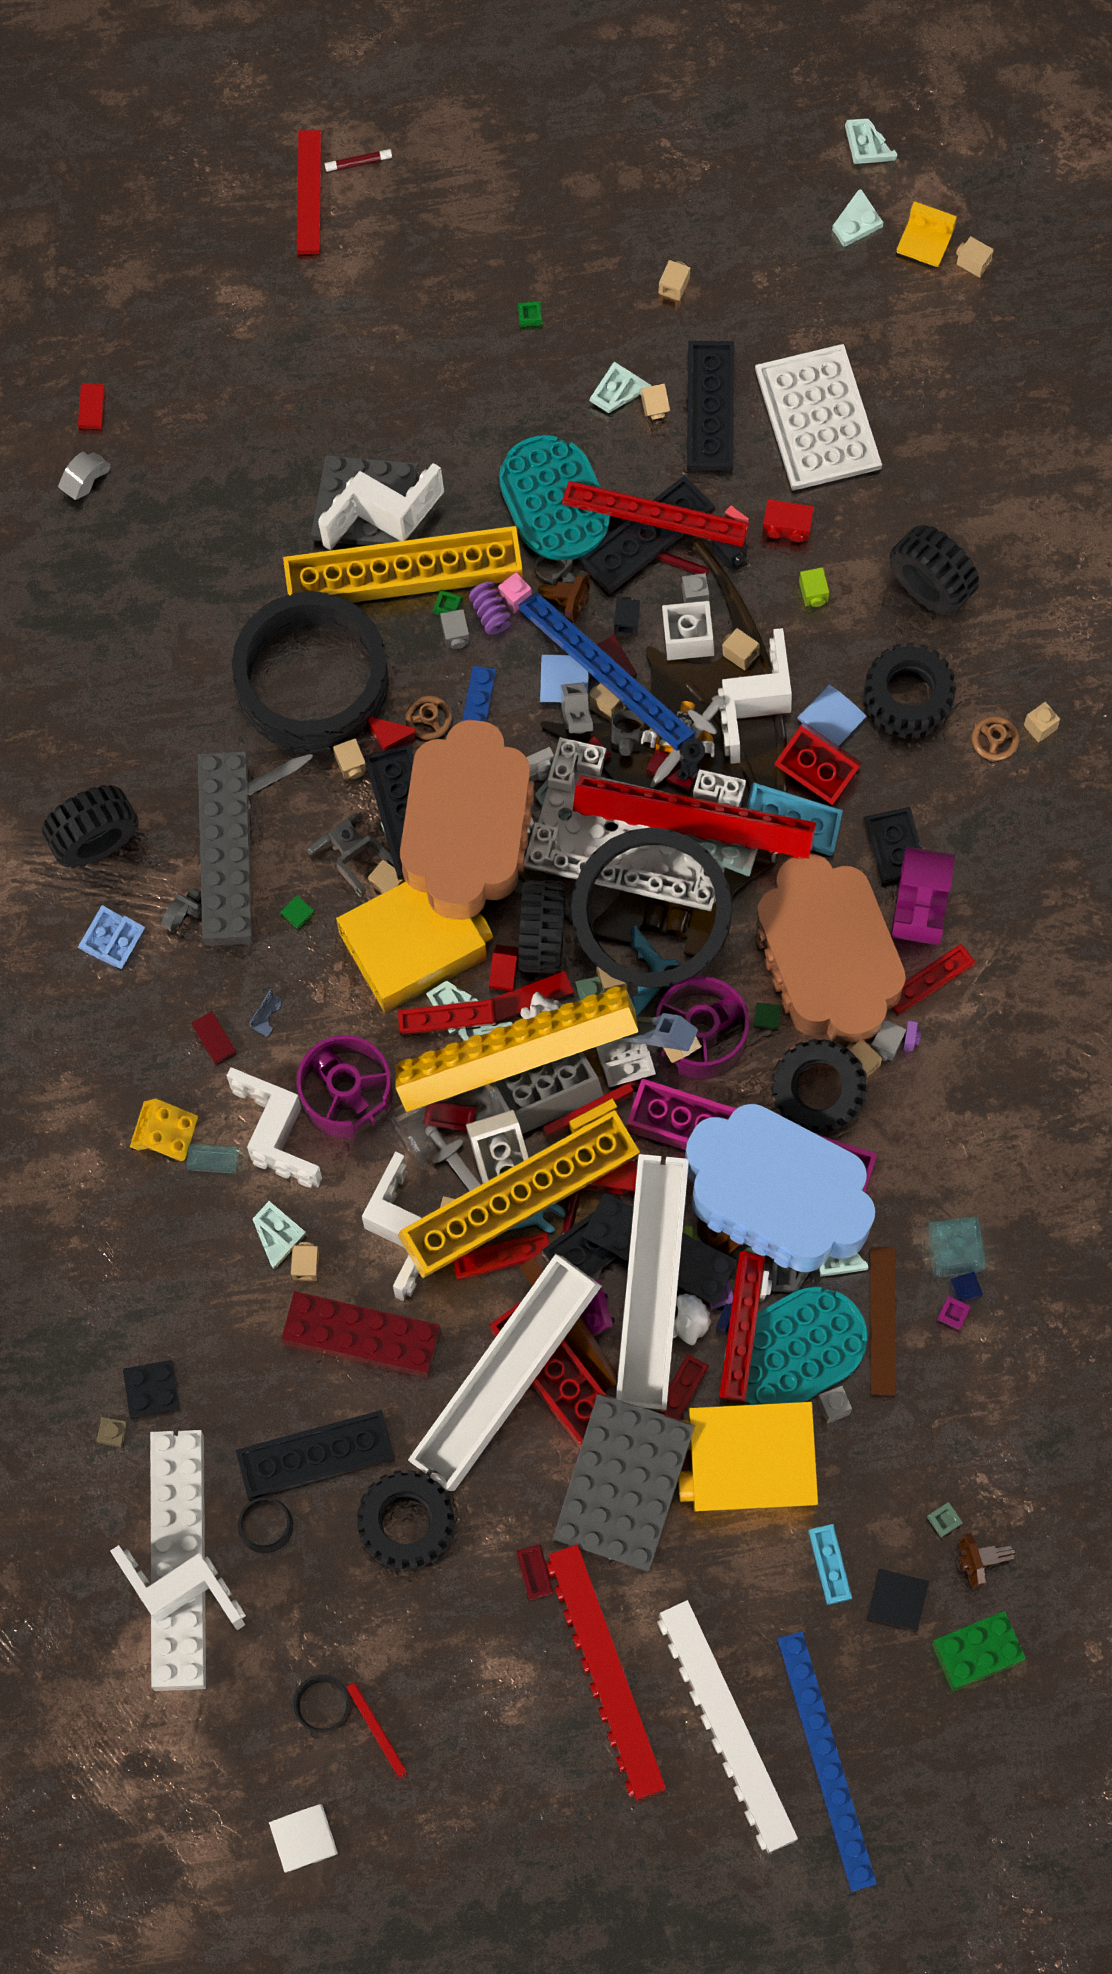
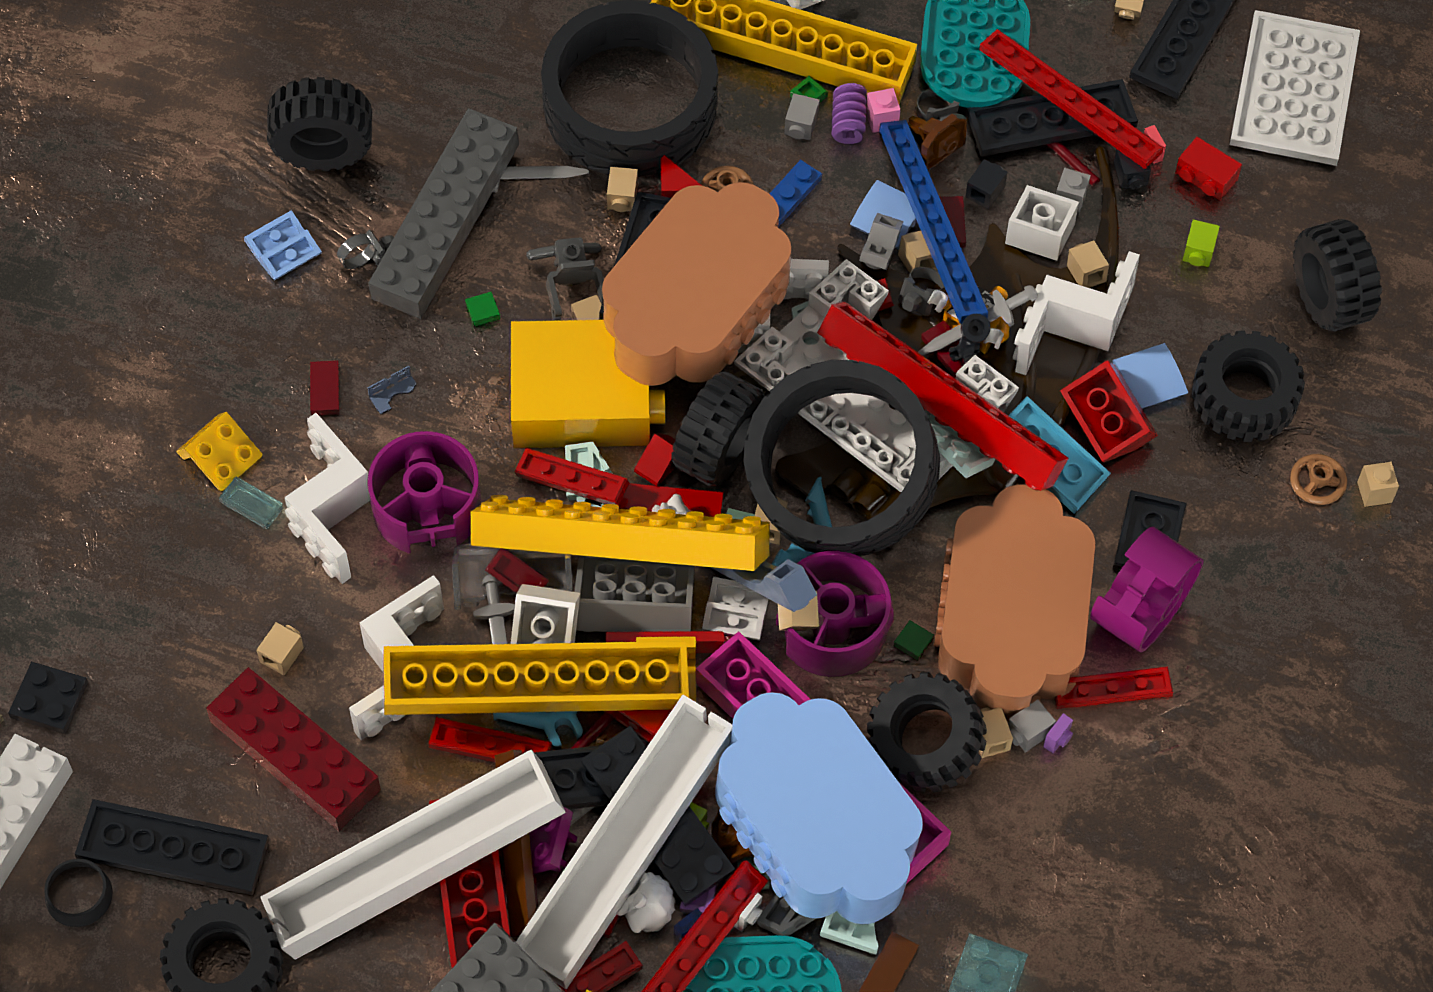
camera: 25 degrees right, 10 degrees down
light aqua wing [253,1201,306,1270] -> none

